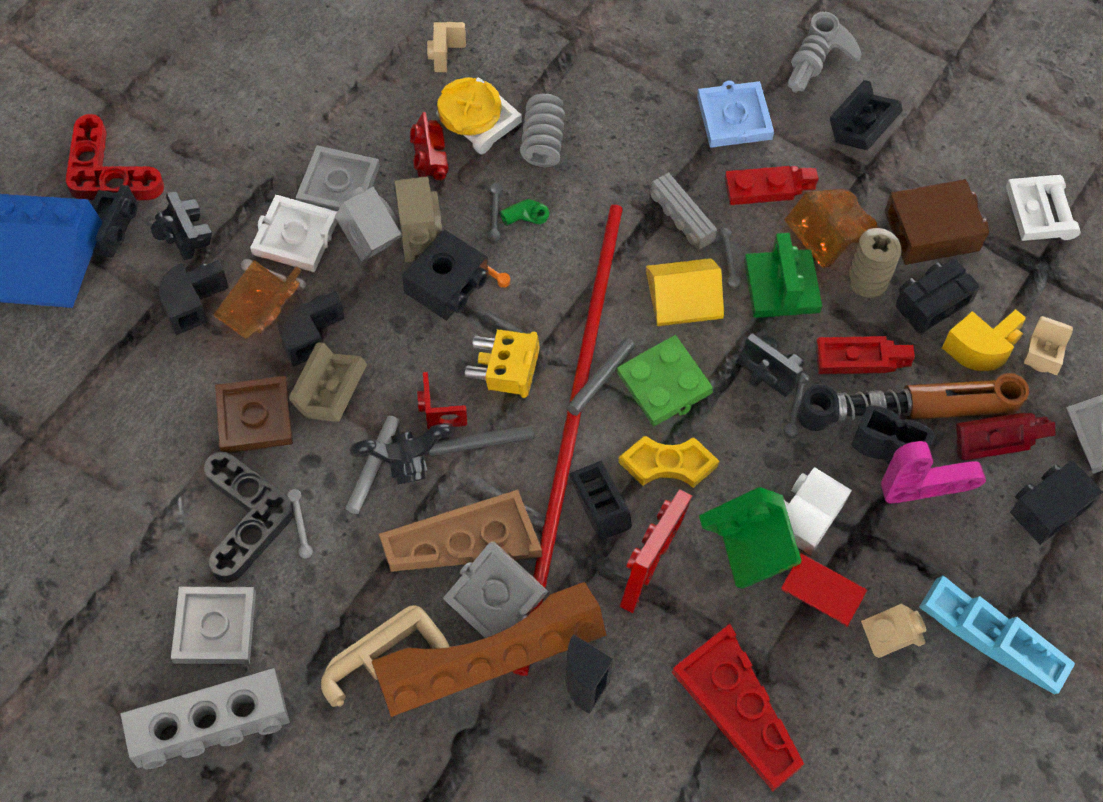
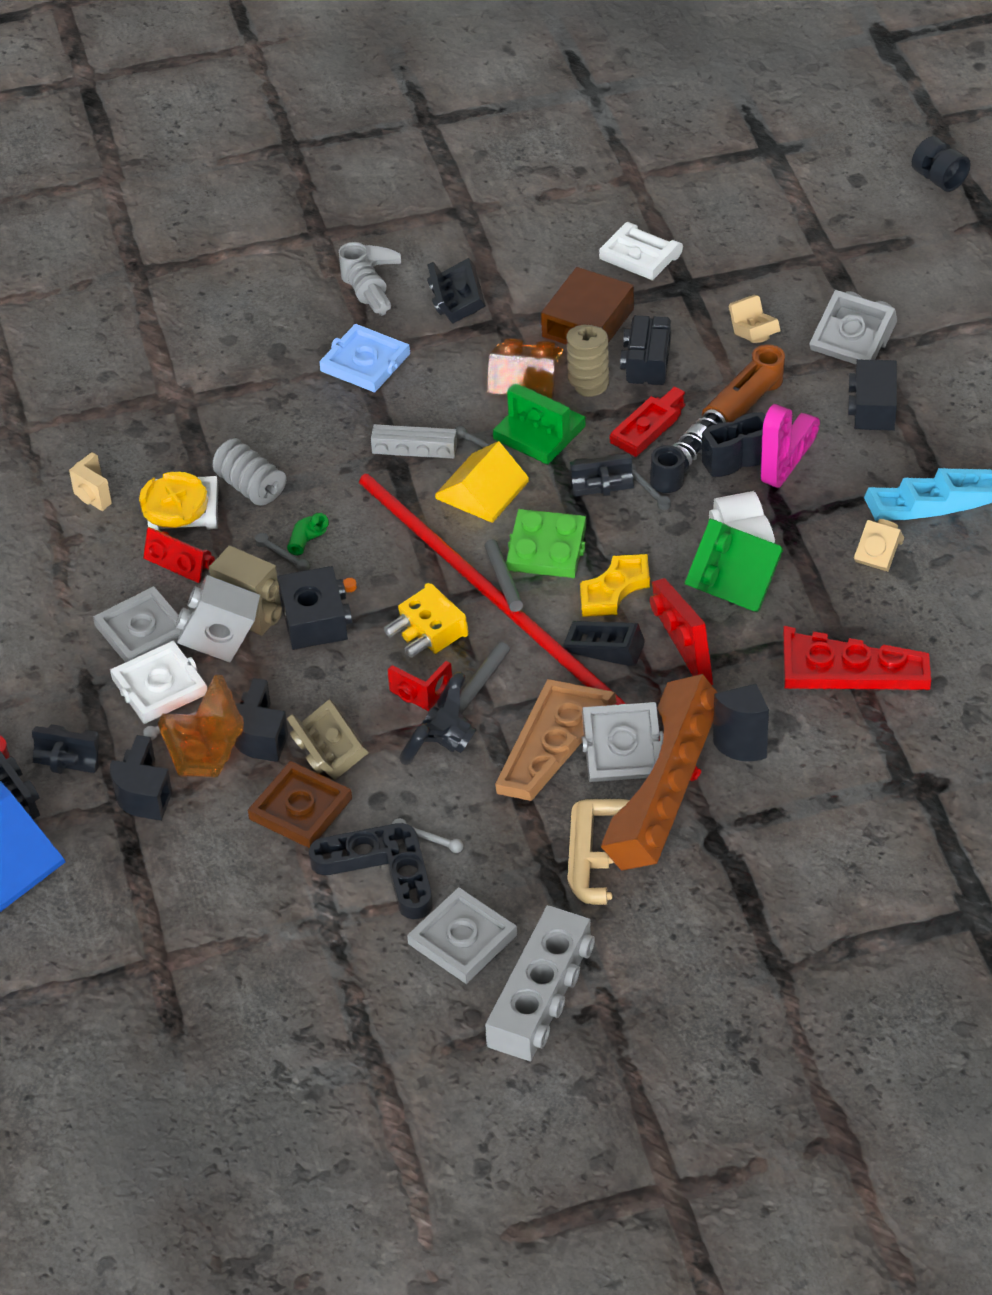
camera: 45 degrees left, 15 degrees down
light grey bar [345,416,400,514] -> none
red hinge [724,166,819,205] -> none
red hinge [781,553,867,627] -> none
yellow brick [942,309,1026,371] -> none
dark red hinge [956,412,1056,461] -> none

